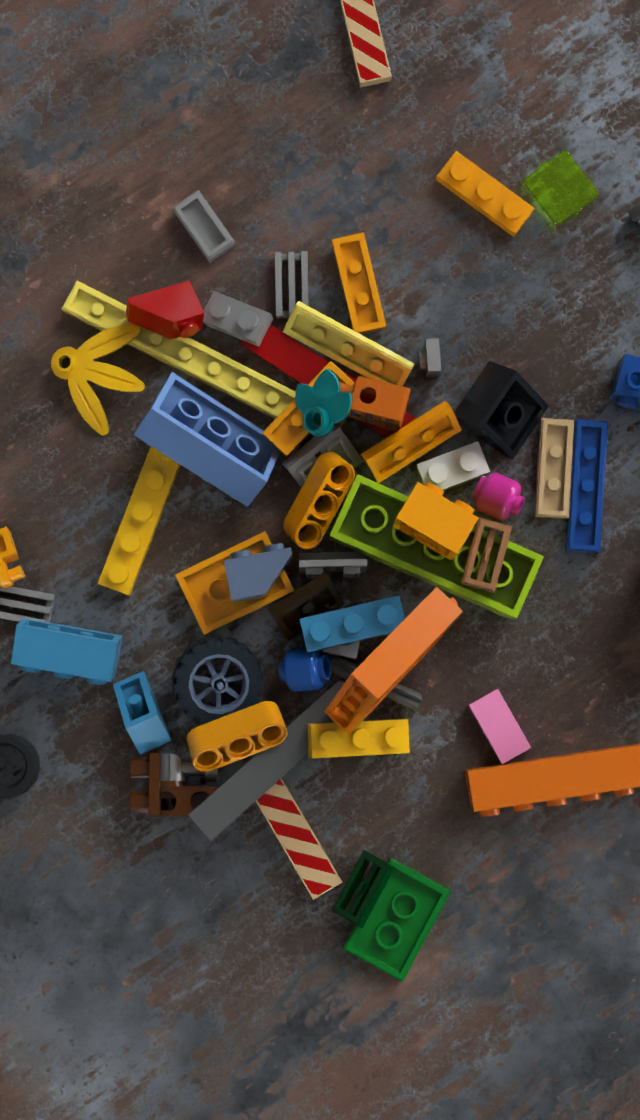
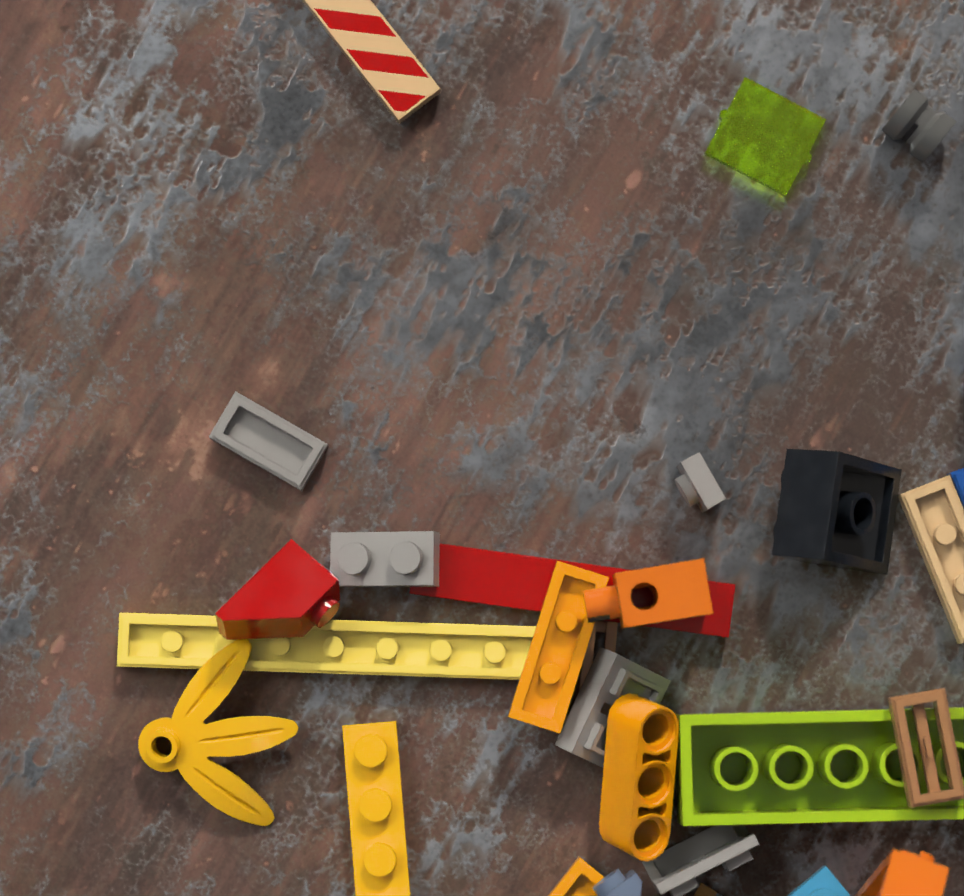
camera: 30 degrees left, 0 degrees up
medium blue slope [134,372,280,507] -> none
light grey tile [275,251,309,319] -> none
light yellow tile [283,301,415,386] -> none
teal plate [295,369,352,437] -> none
light orange plate [332,232,387,335] -> none
light orange plate [361,401,462,483] -> none
light orange brick [393,482,479,561] -> none
white plate [416,441,490,491] -> none
light orange plate [436,151,535,237] -> none
dark pink head [473,472,525,521] -> none

